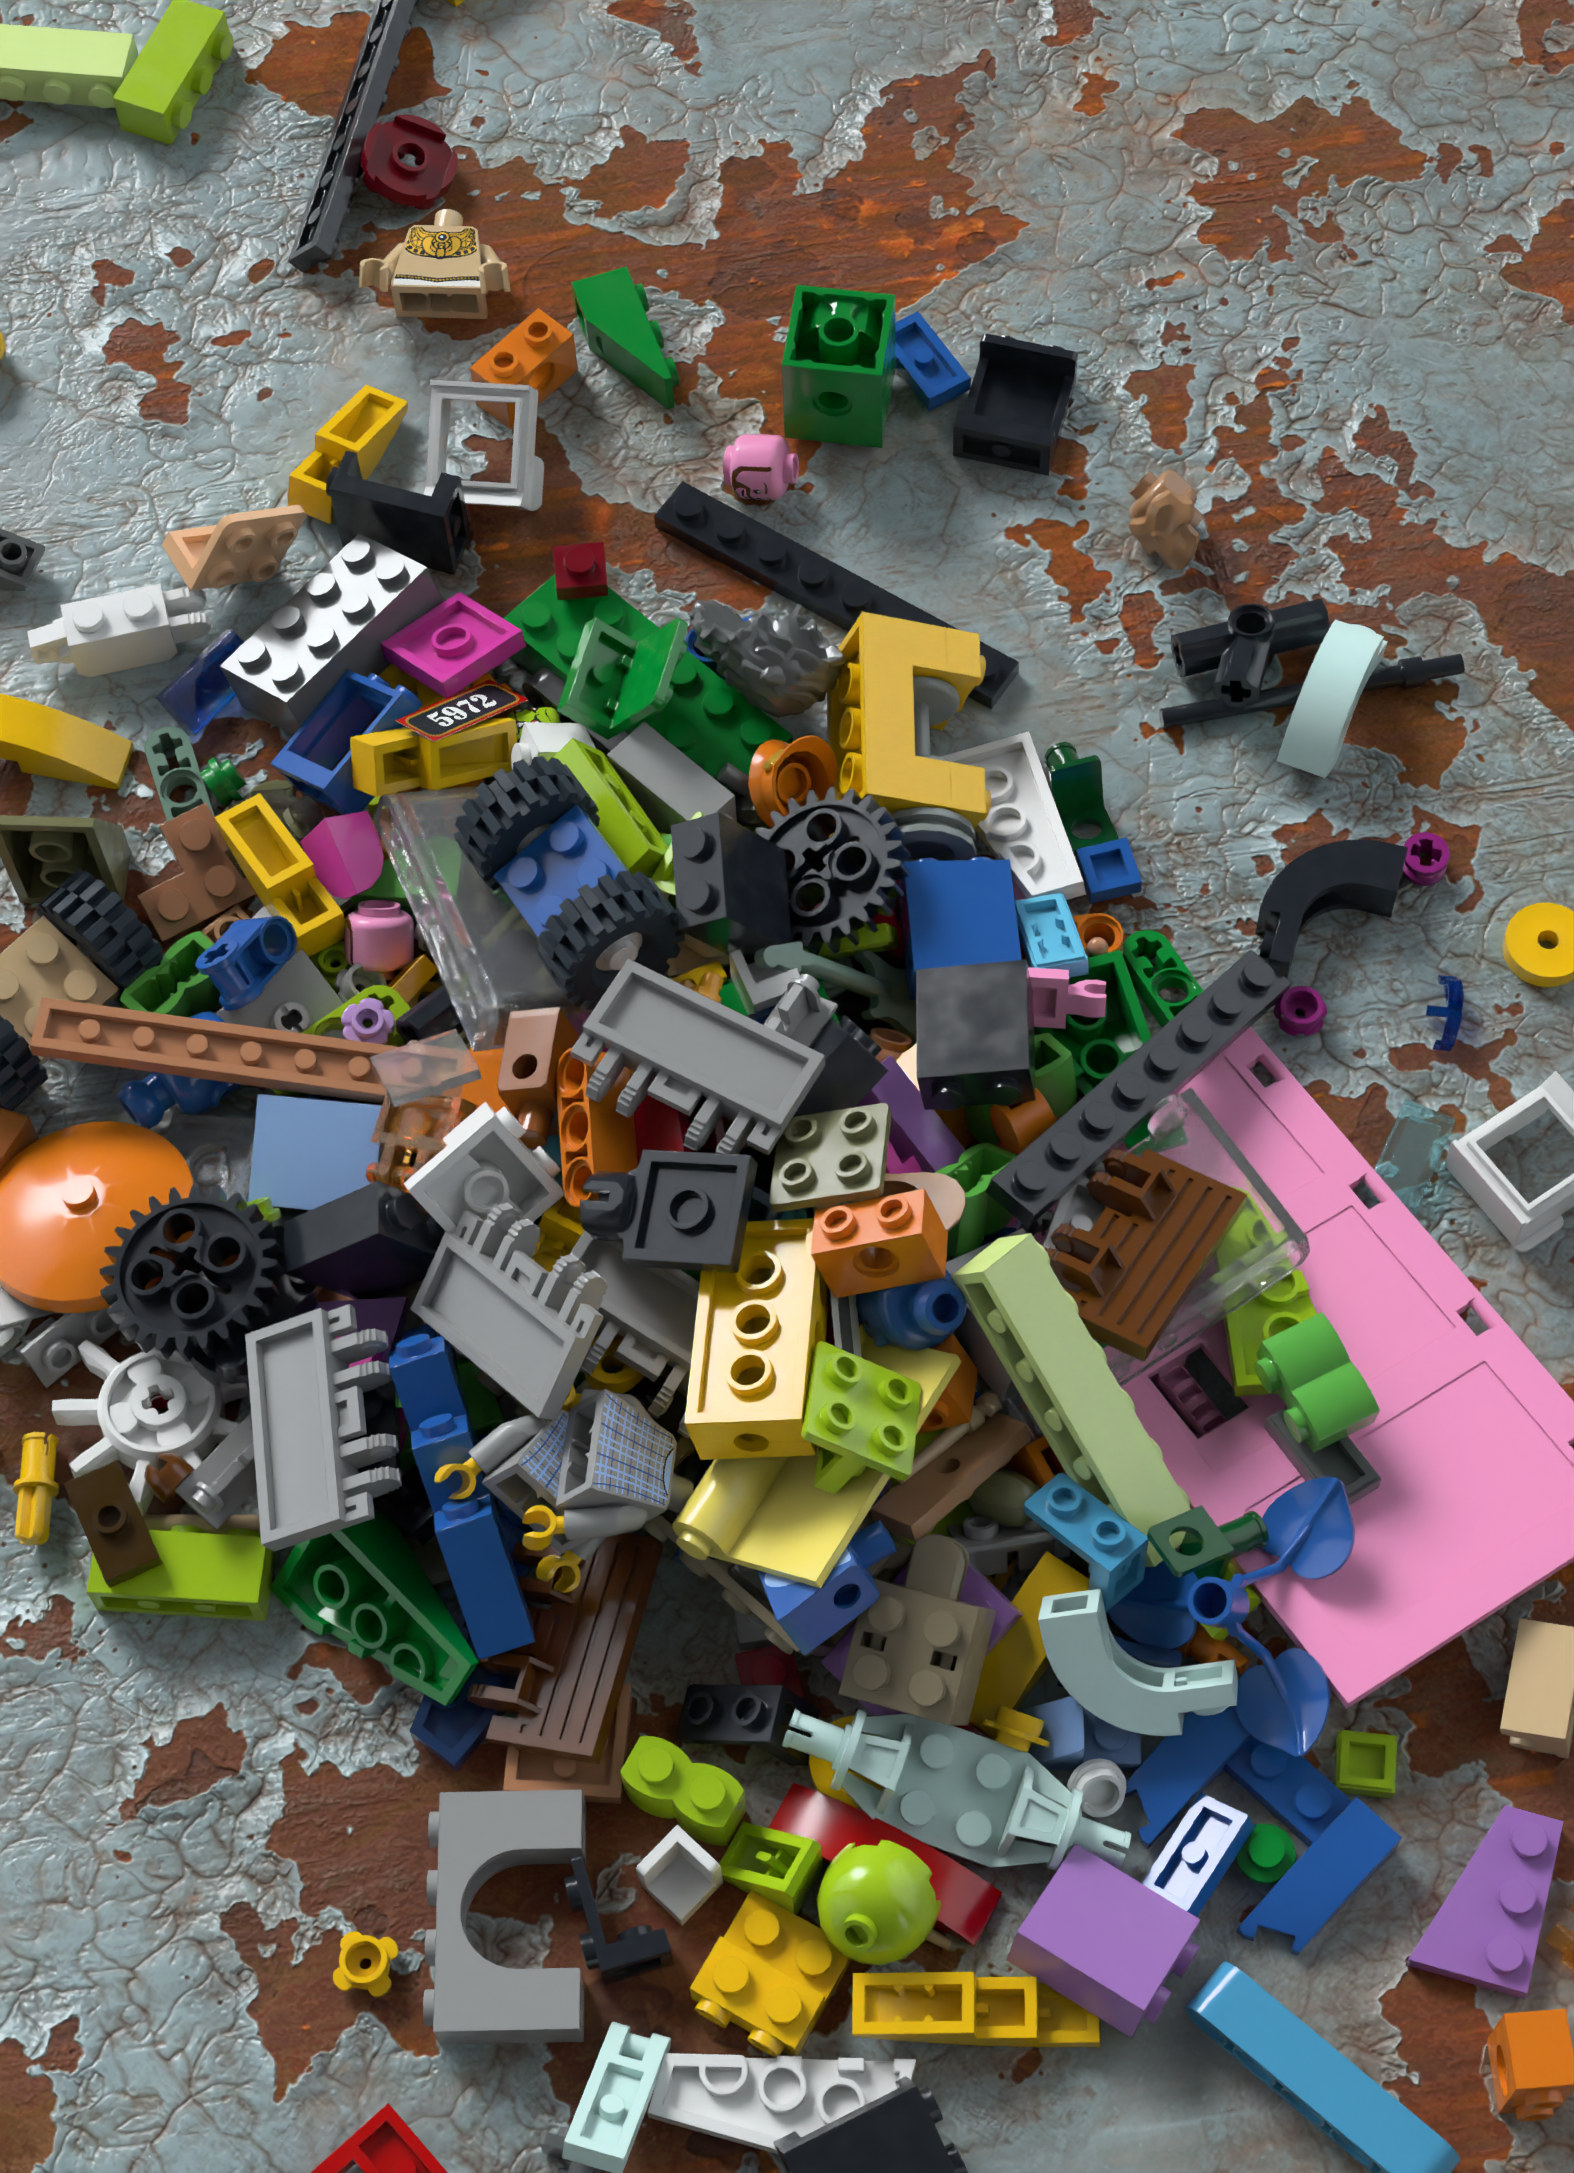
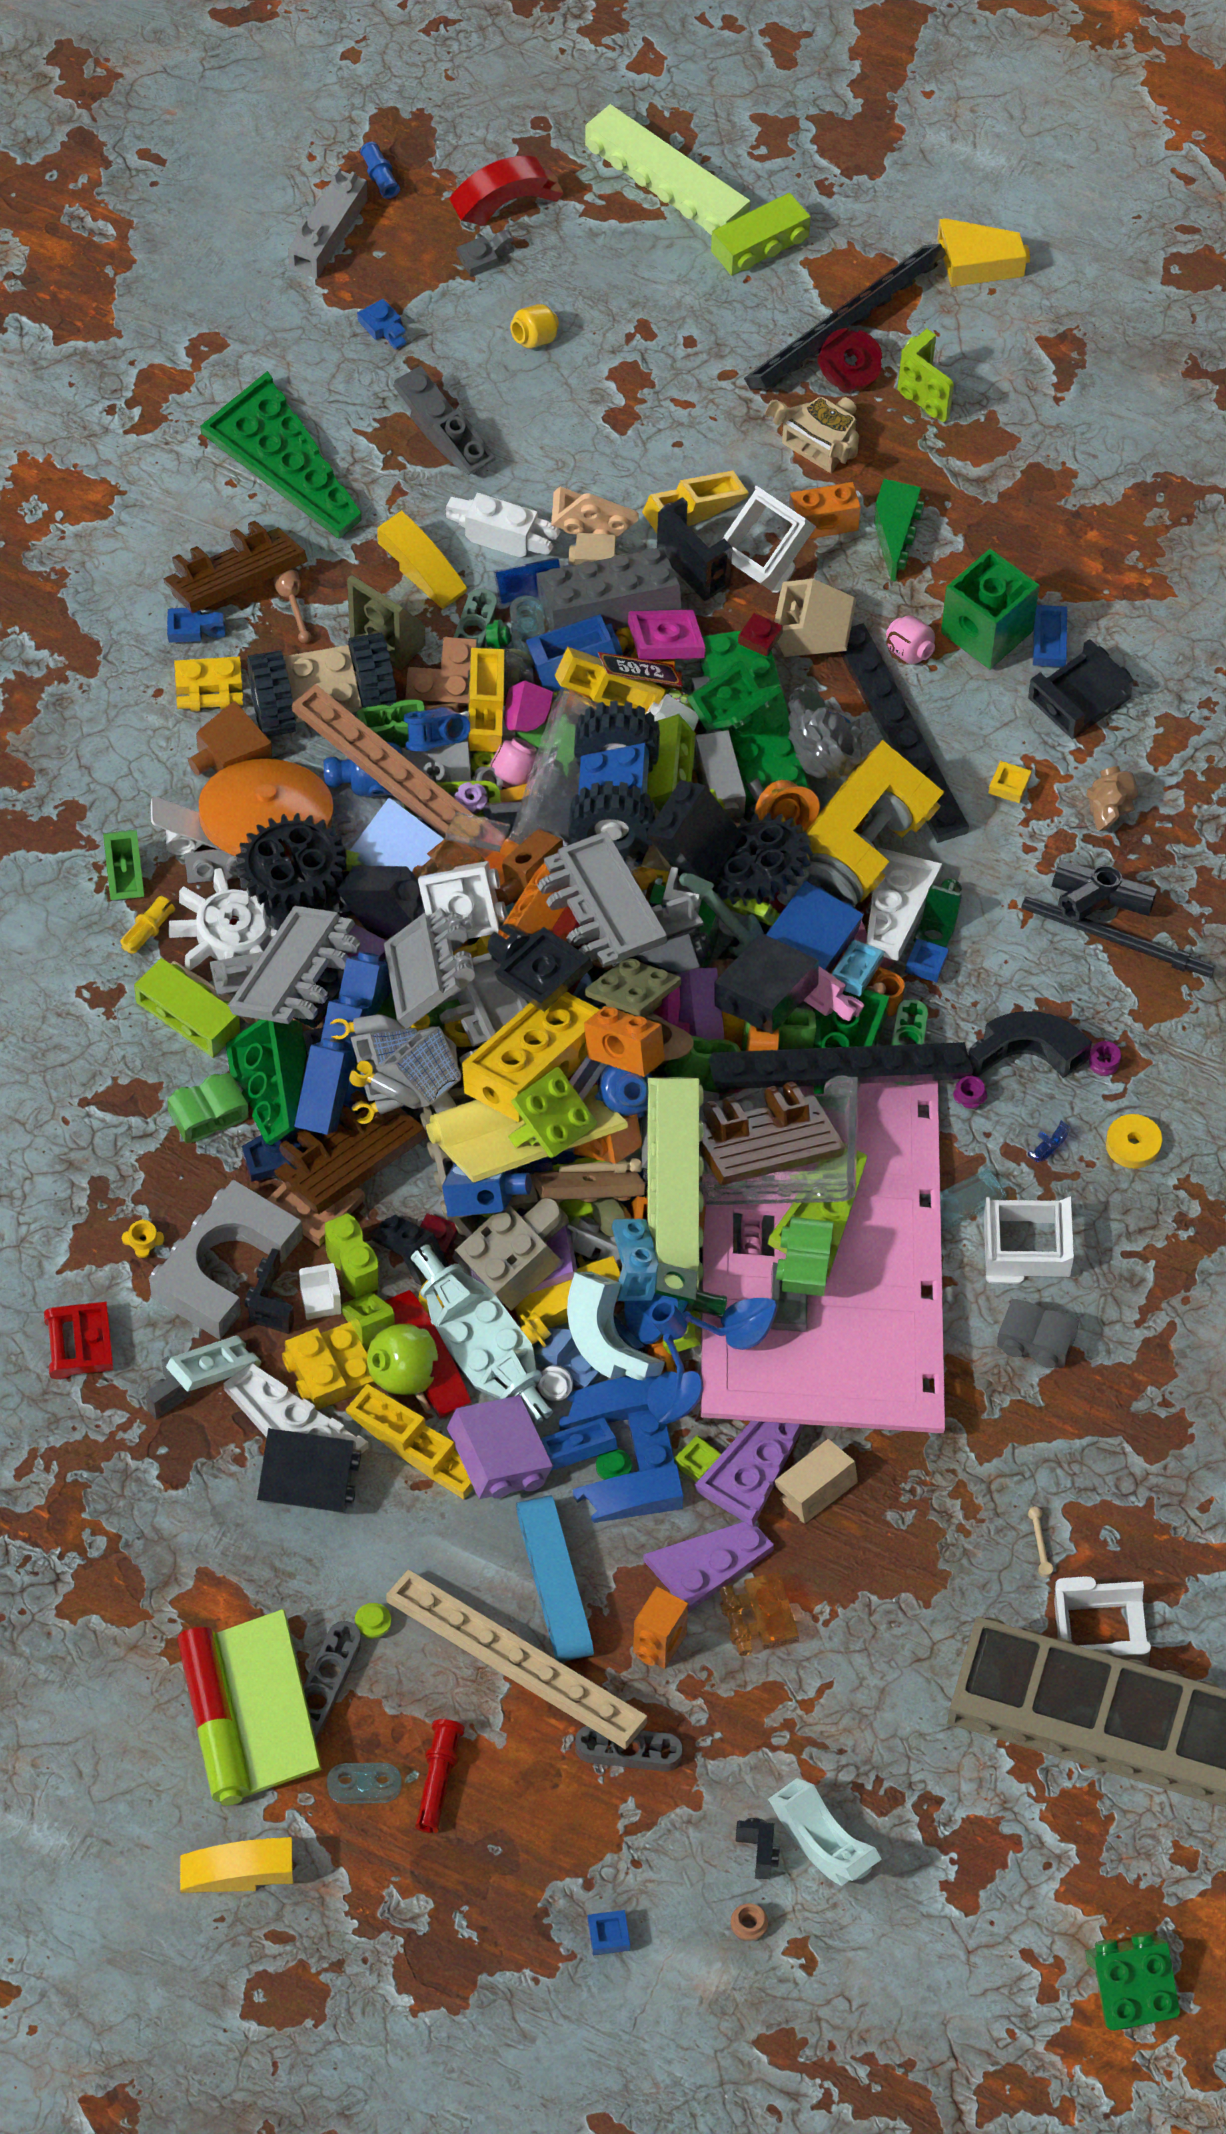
camera: 30 degrees right, 5 degrees down
dark brown plate [64,1460,163,1588] -> none
reddish brown hinge [144,1453,195,1504] -> none
light aqua arch [1277,619,1388,778] -> none
none -> bright green brick [167,1073,249,1143]
none -> clear light blue plate [510,595,545,655]
none -> tan brick [569,533,616,565]
none -> medium lavender wing [695,1421,805,1527]
none -> tan slope [774,579,856,657]
none -> lime bracket [897,328,954,422]
none -> yellow plate [988,760,1032,804]

